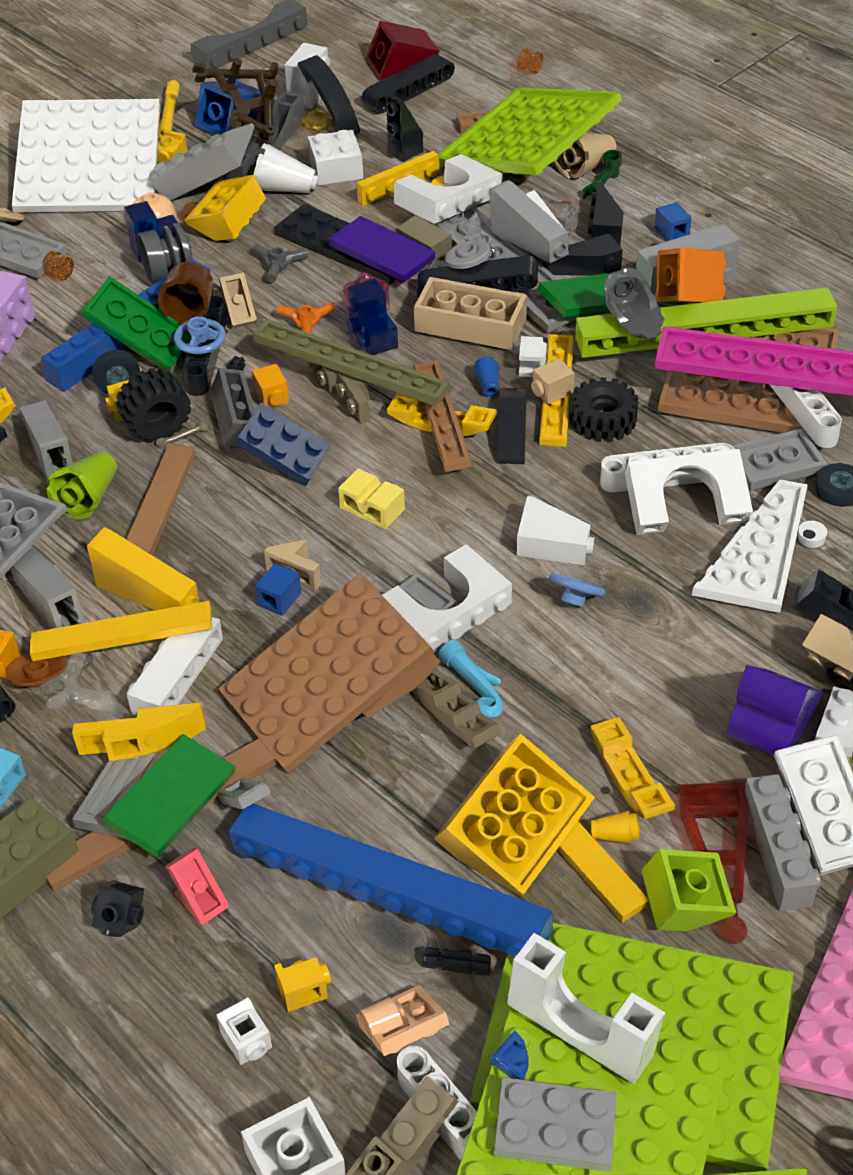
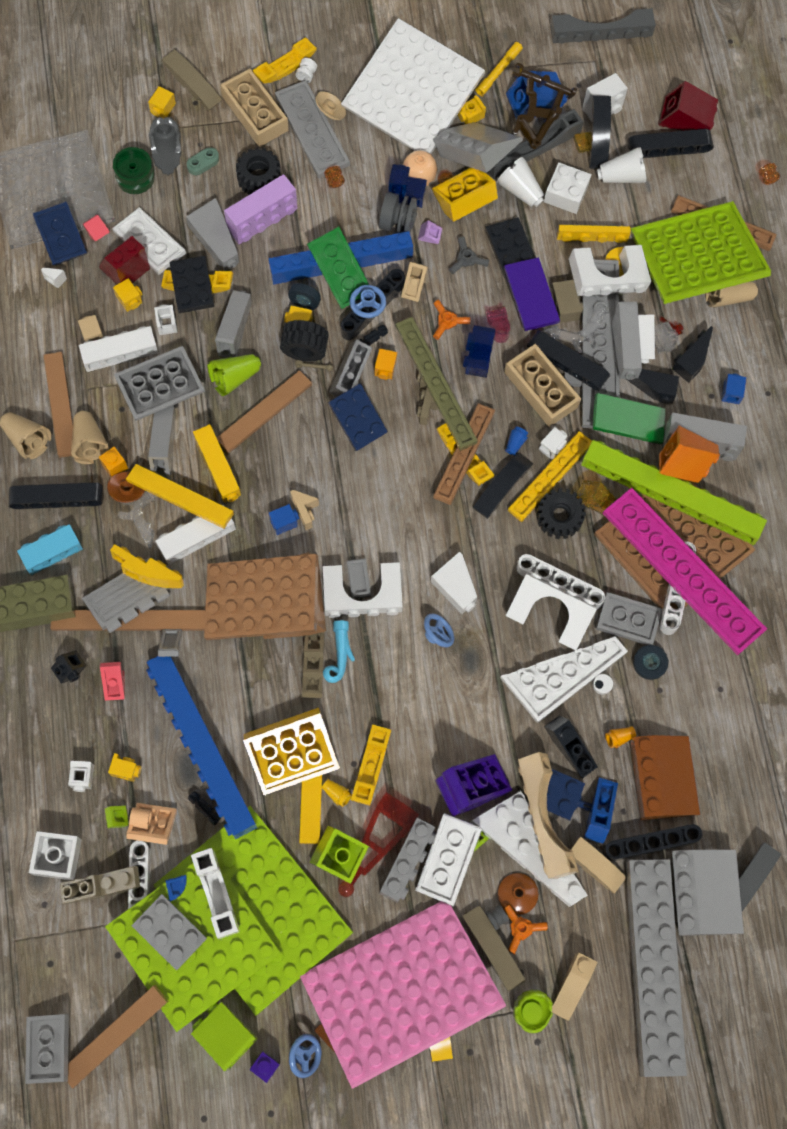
camera: 30 degrees right, 25 degrees up
green tile [103,734,236,858] -> none
reddish brown cylinder [158,262,214,325] -> none
light yellow brick [339,468,405,529] -> none
black slope [386,92,423,162] -> none
light grey wheel [445,240,491,269] -> none
tan brick [531,358,575,405] -> none
dark green brick [583,149,622,199] -> none
dark grey hair [604,267,665,340] -> none
none -> lime plate [105,806,129,828]
none -> lavender slope [418,220,442,244]
none -> clear yellow slope [577,480,617,515]
none -> white cone [597,147,646,183]

